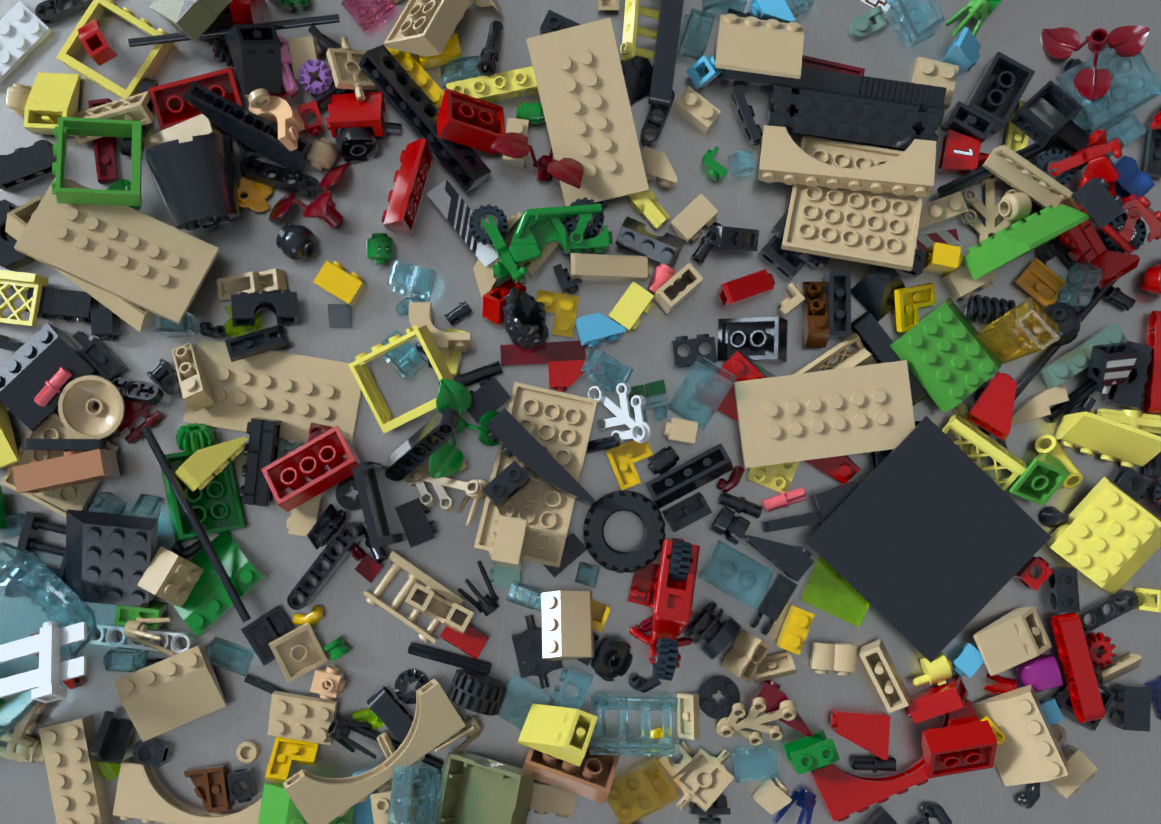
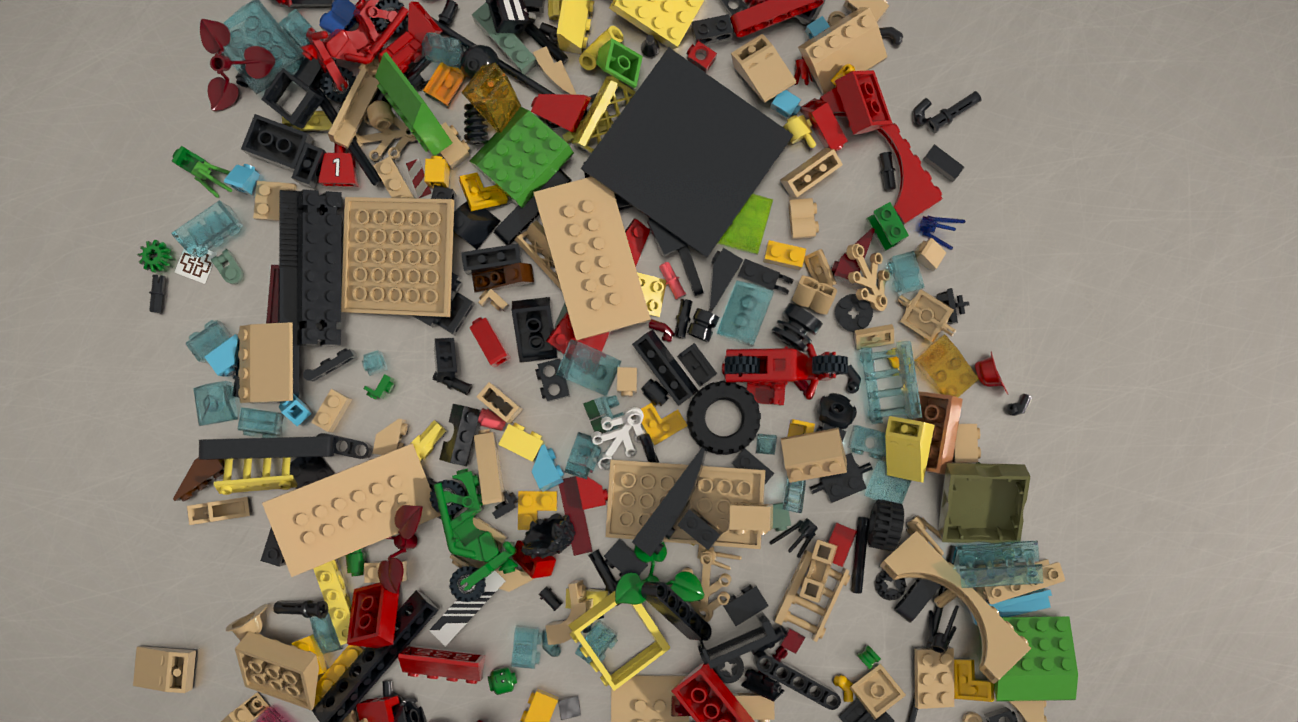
camera: 100 degrees left, 0 degrees up
light nougat brick [310,666,346,700] -> none
clear neon green arm [352,708,383,729] -> none
tan brick [657,739,693,777] -> none
tan brick [669,193,719,244] -> none
tan arch [758,125,936,198] -> none
red slope [830,708,891,760] -> none
magenta piece [1016,654,1063,693] -> none
black slope [1071,176,1125,229] -> none

